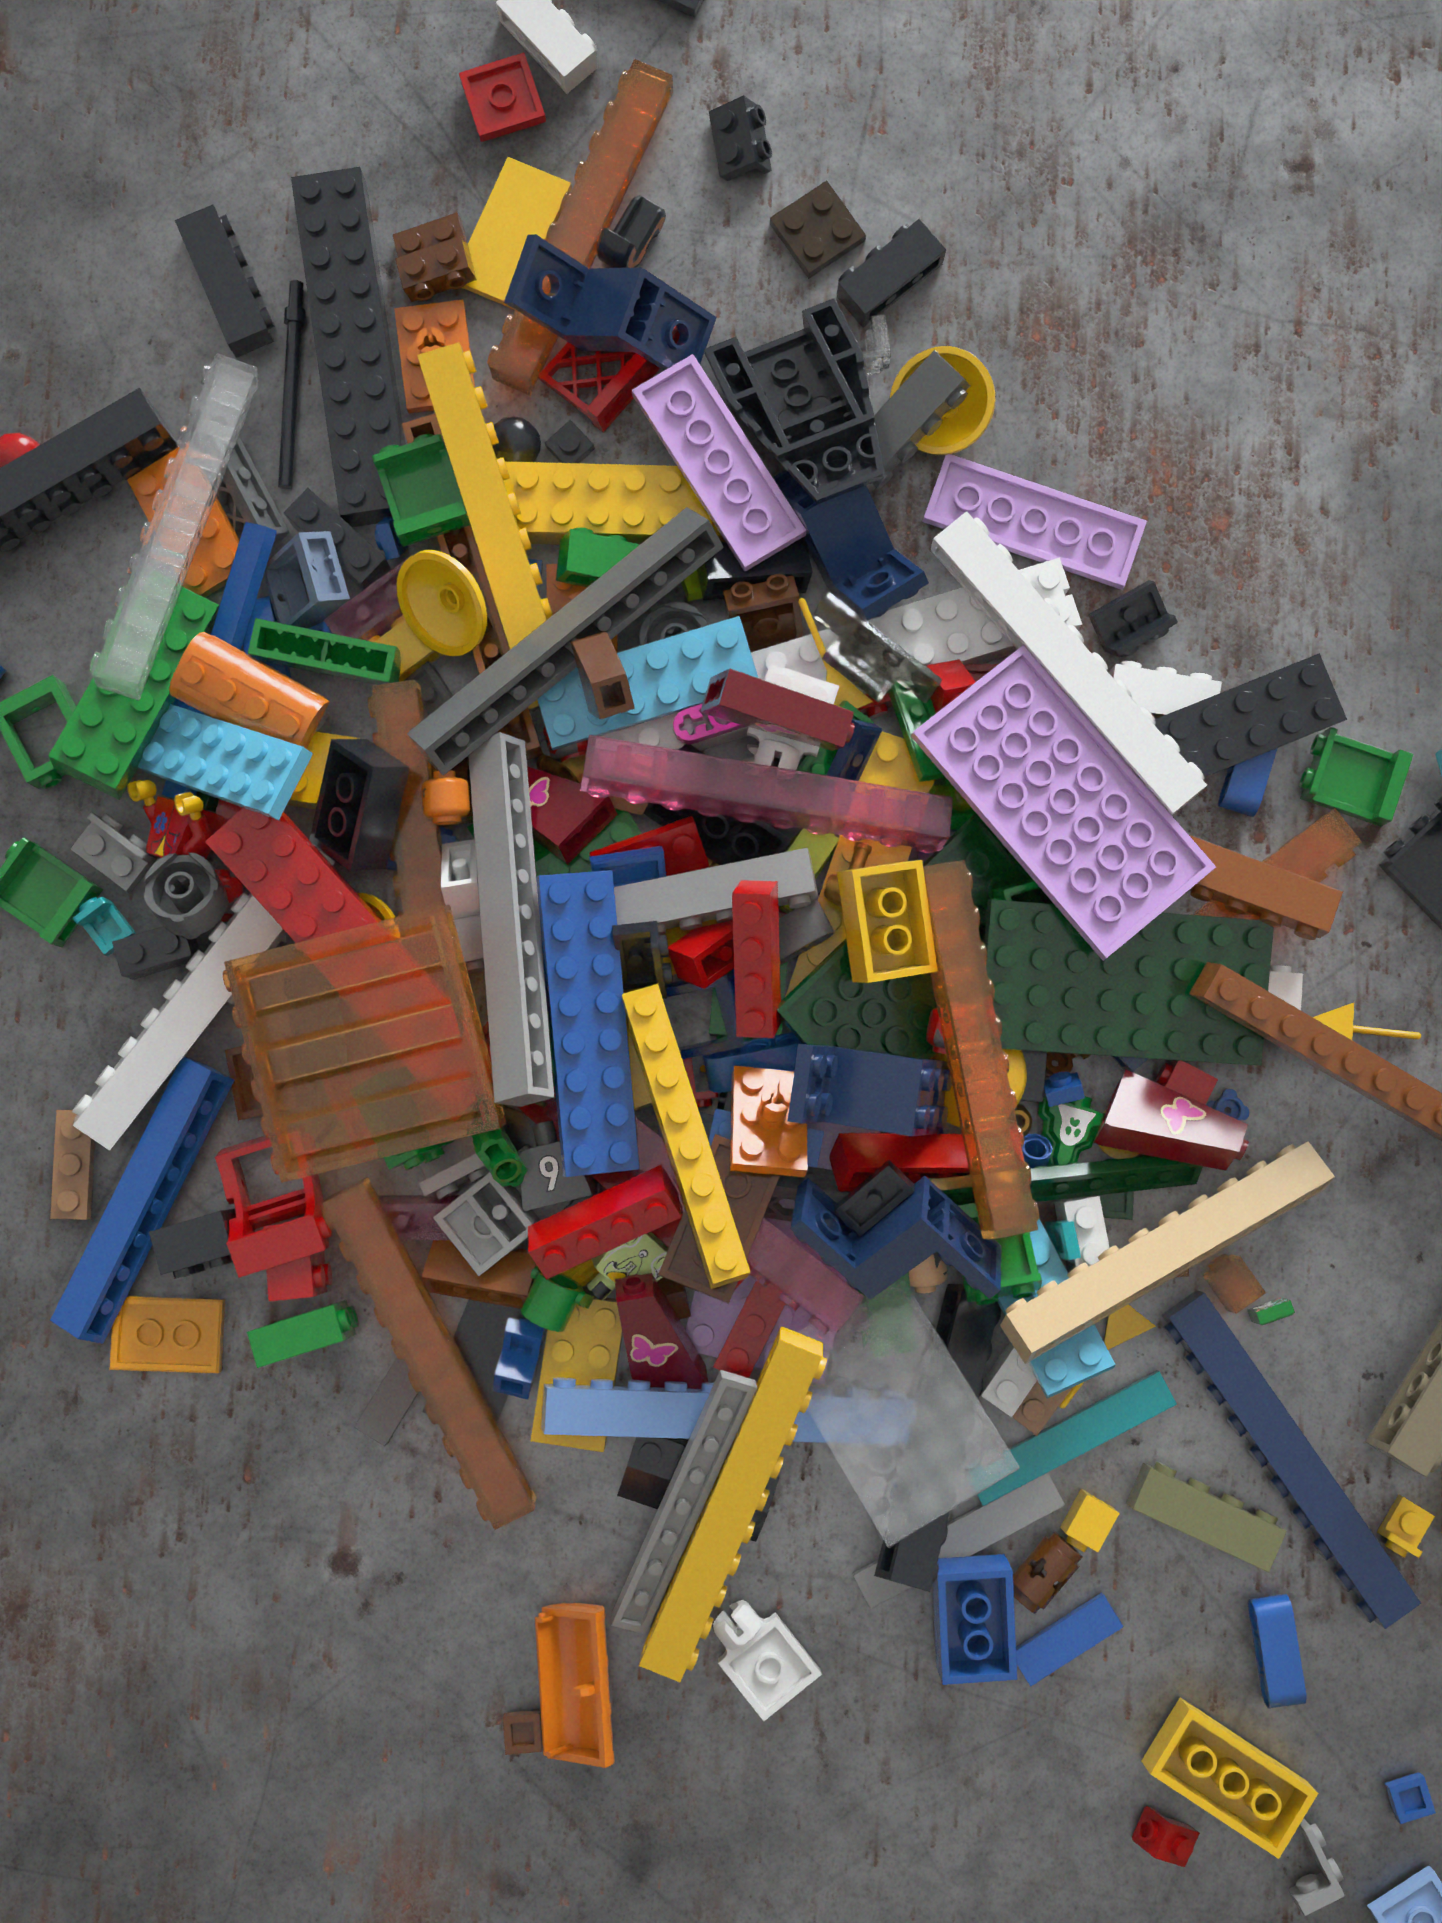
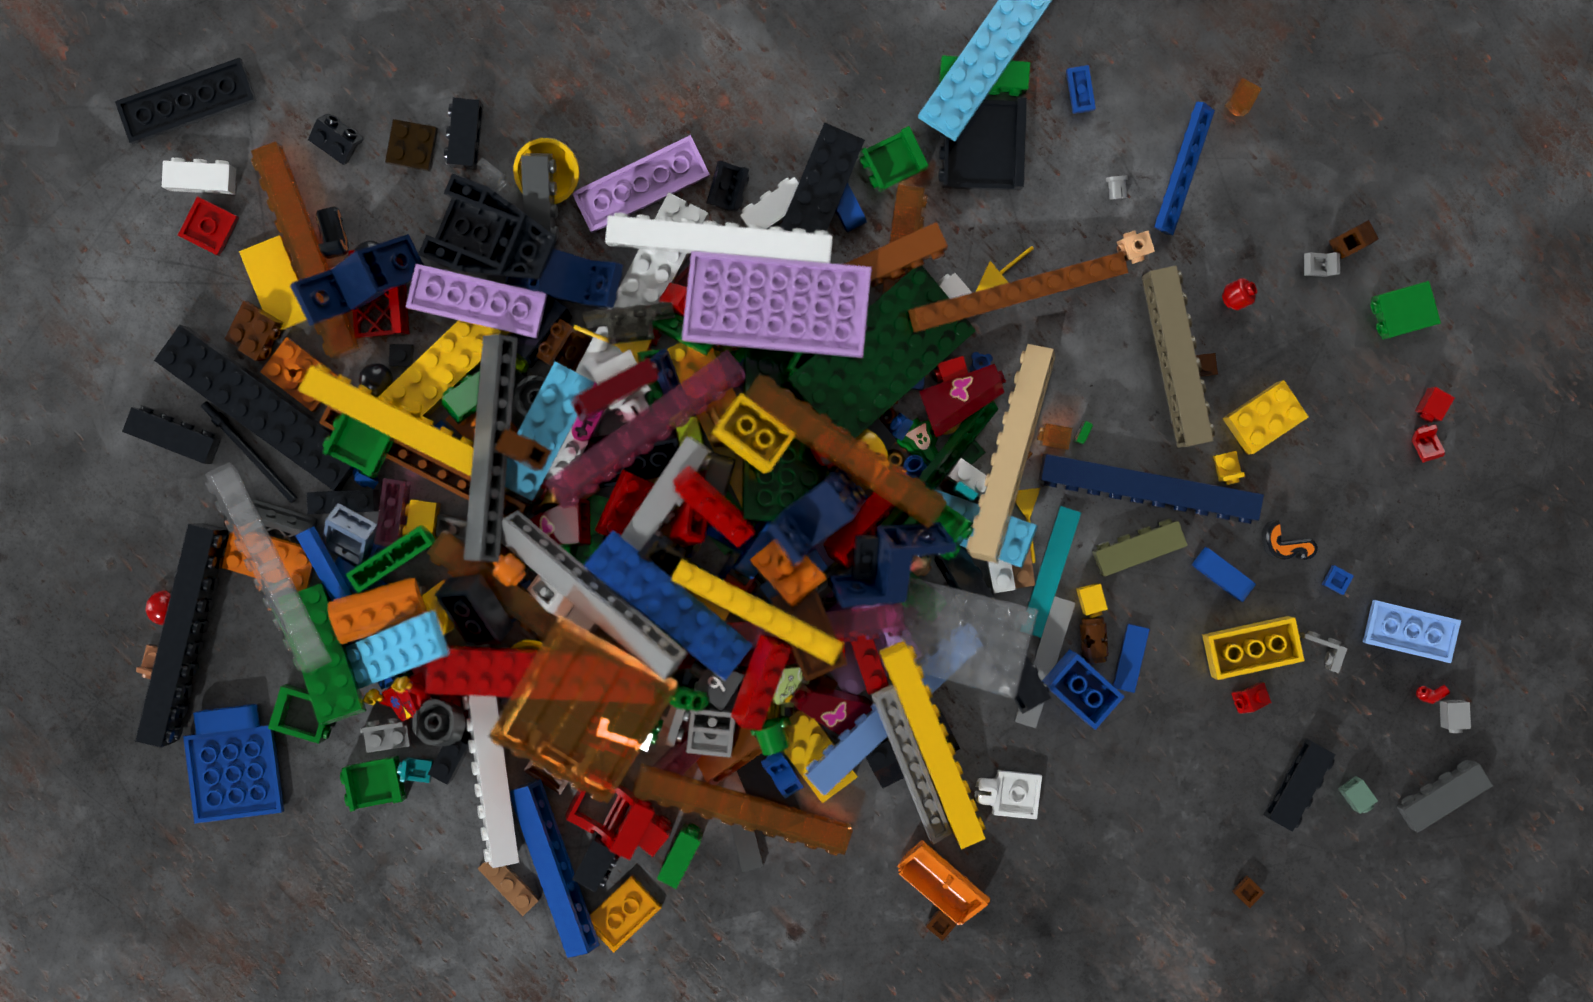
camera: 45 degrees left, 5 degrees up
yellow dish [397,550,487,656] -> none
blue tile [589,846,666,887] -> none
none -> black animal [1262,520,1318,560]

